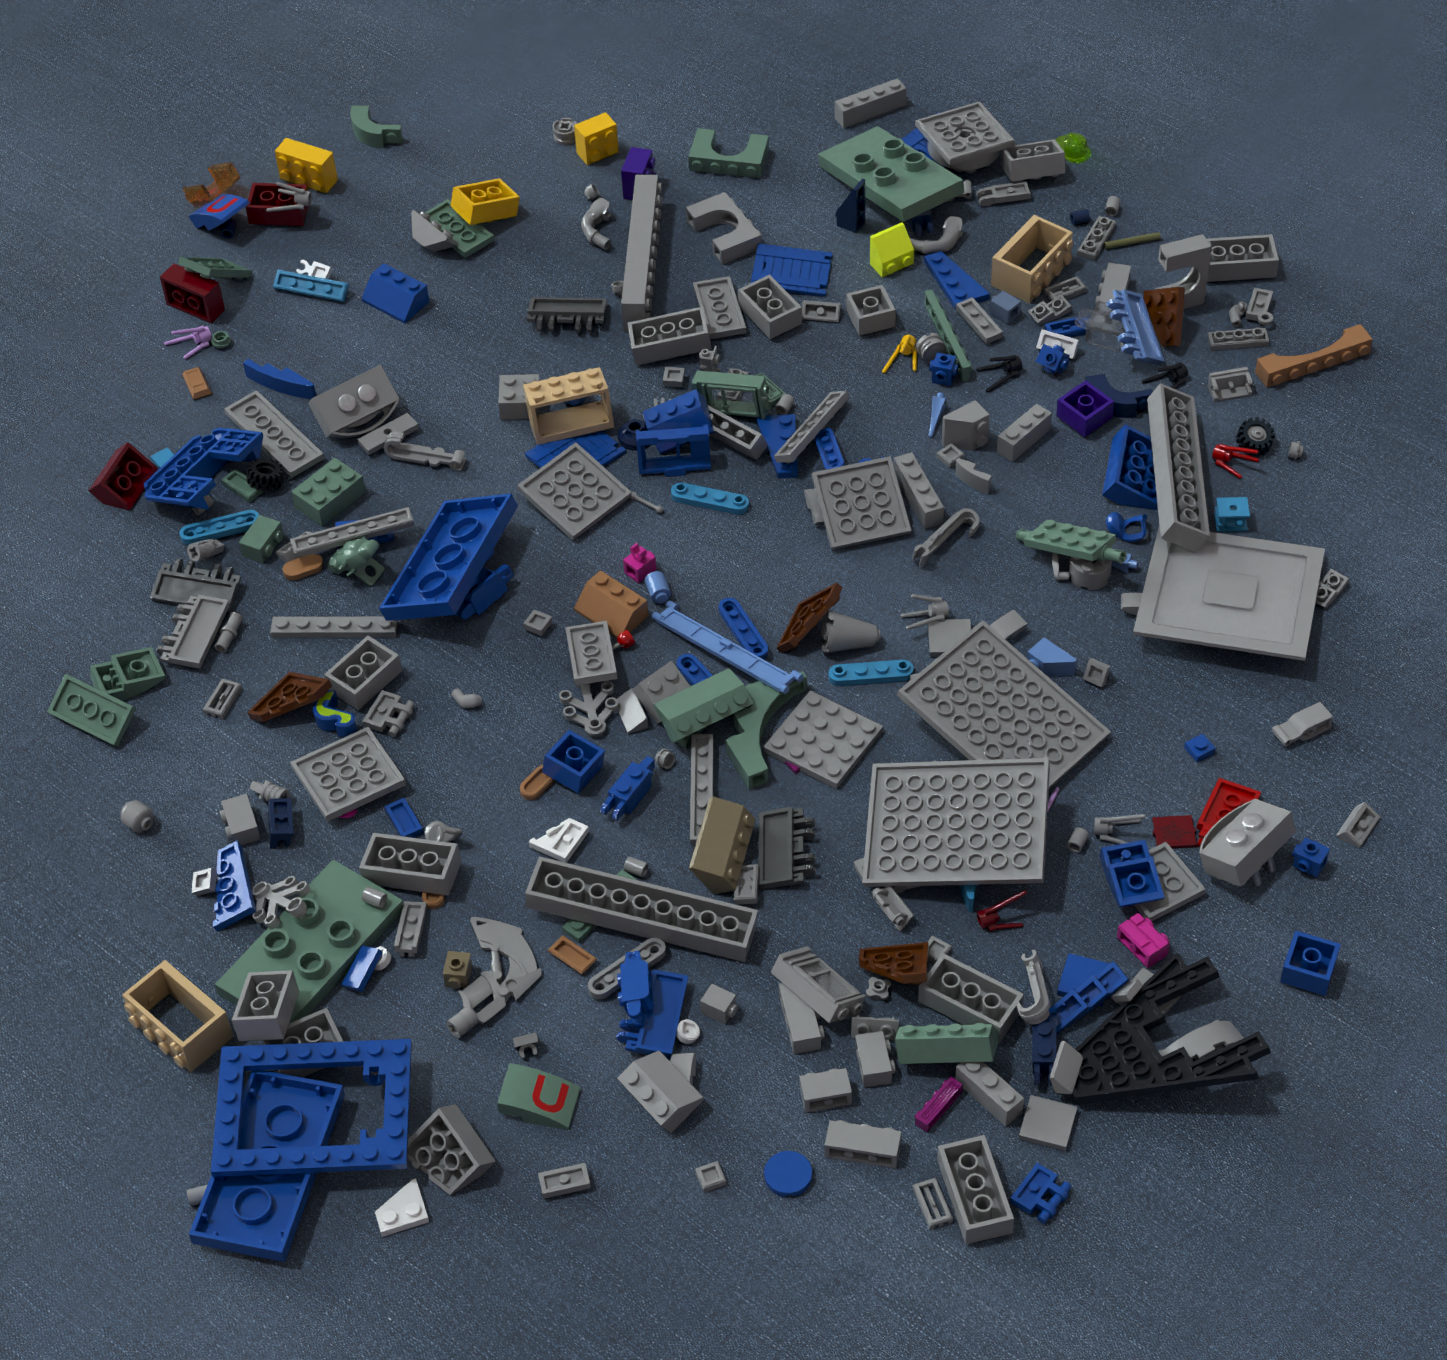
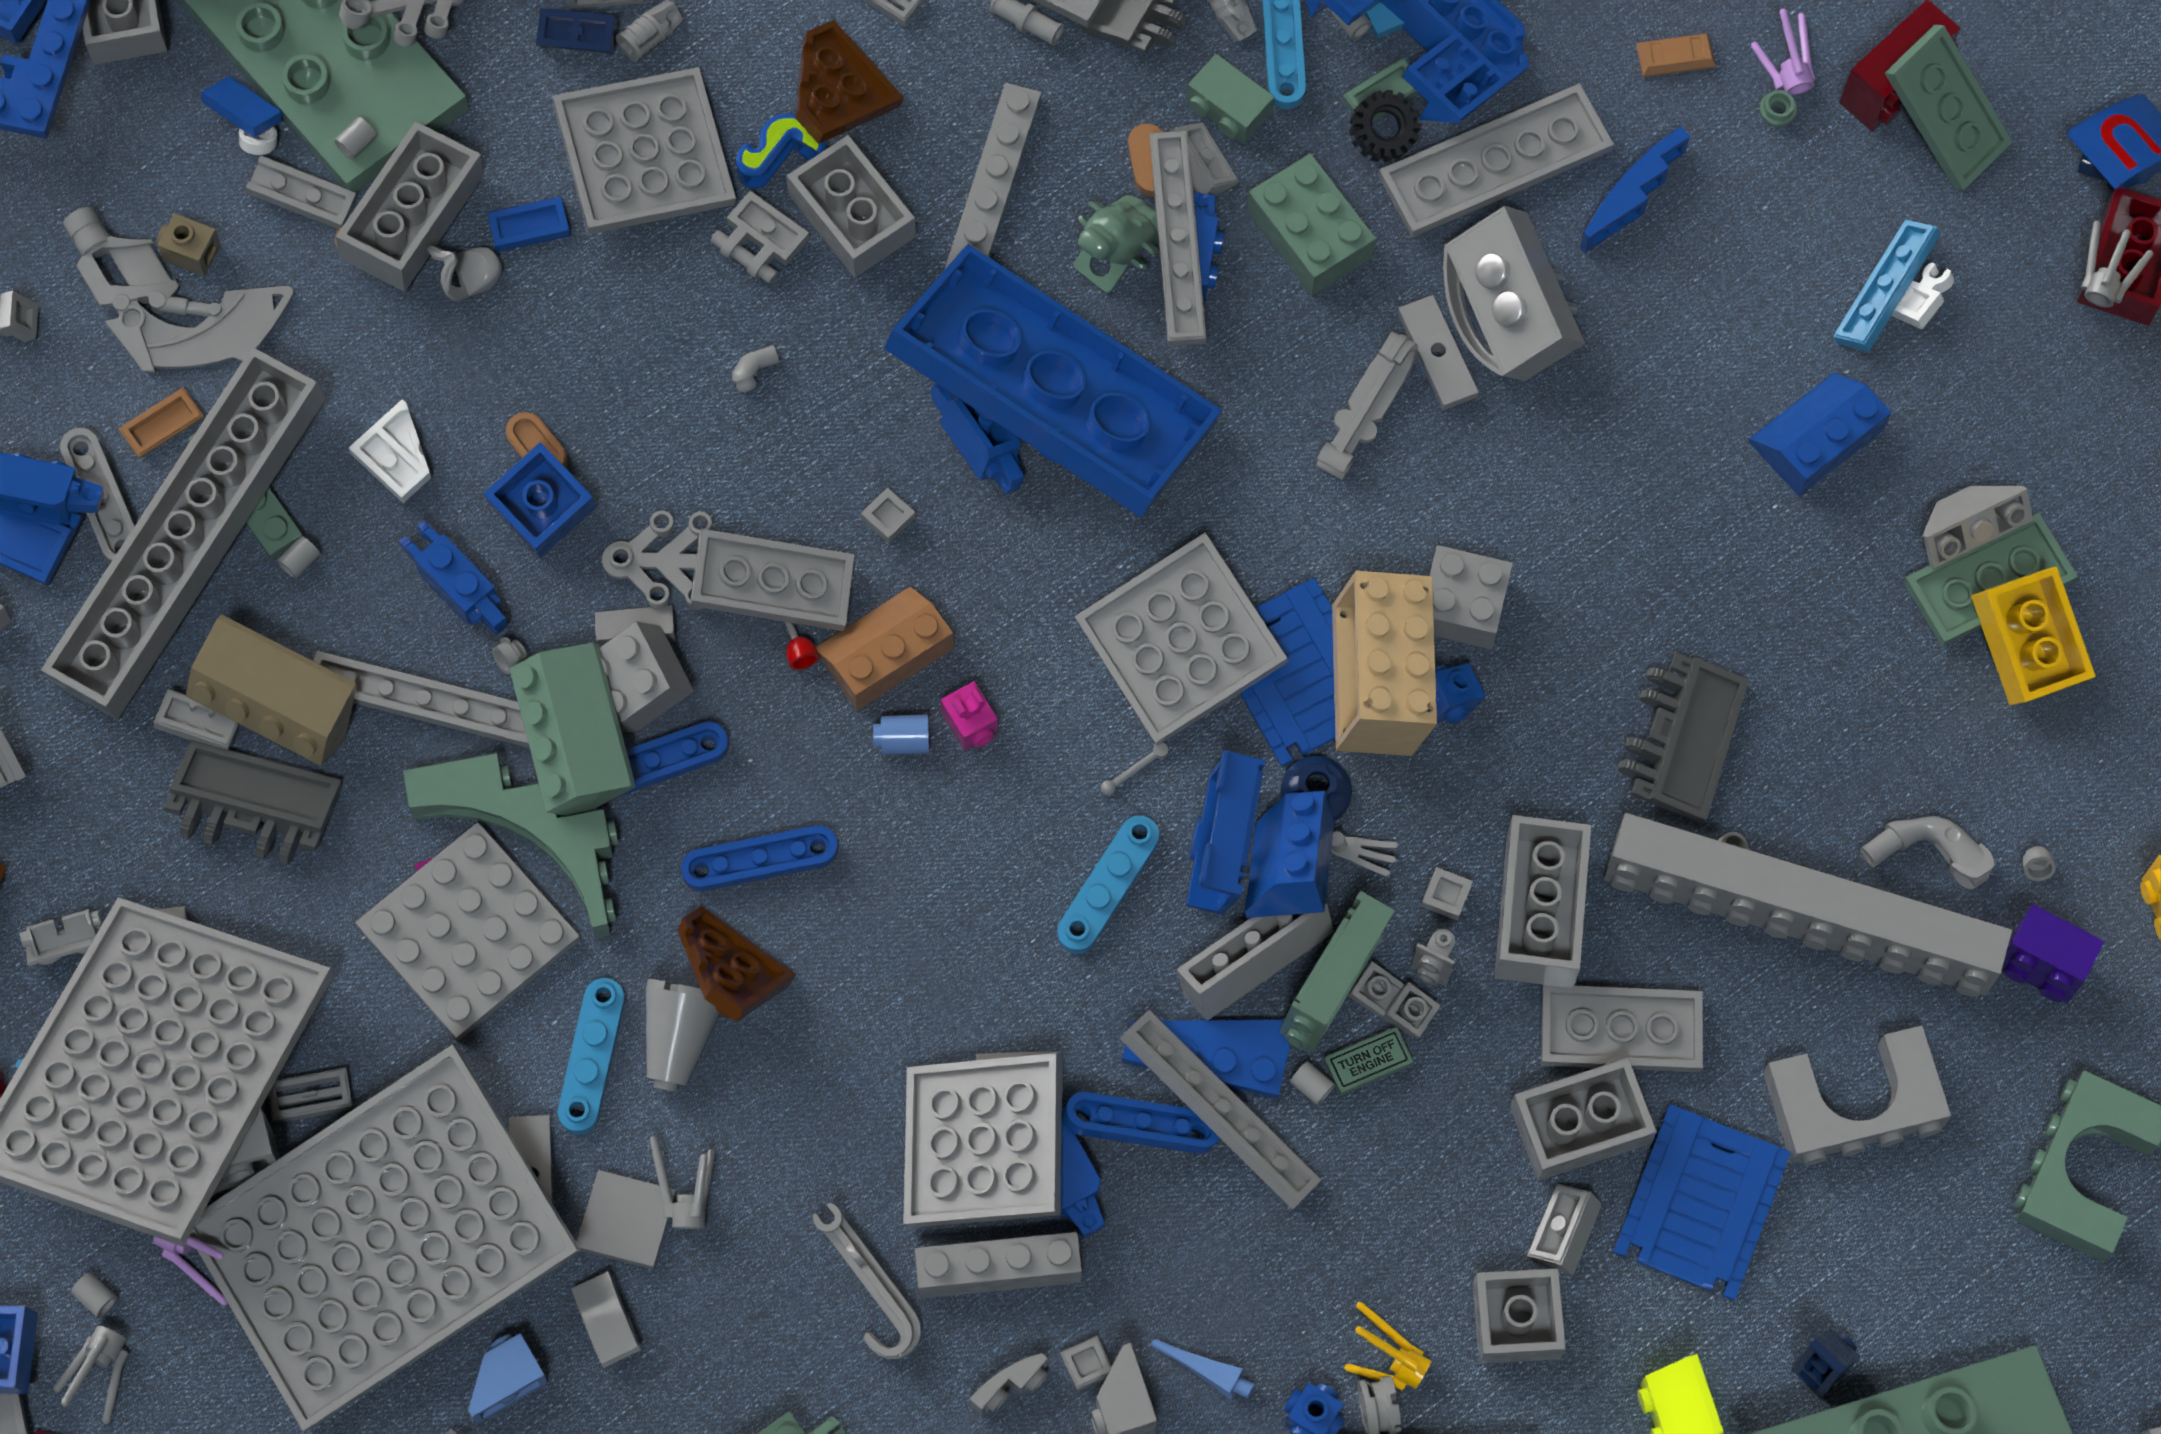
camera: 100 degrees right, 20 degrees up
medium blue piece [652,600,804,694] -> none

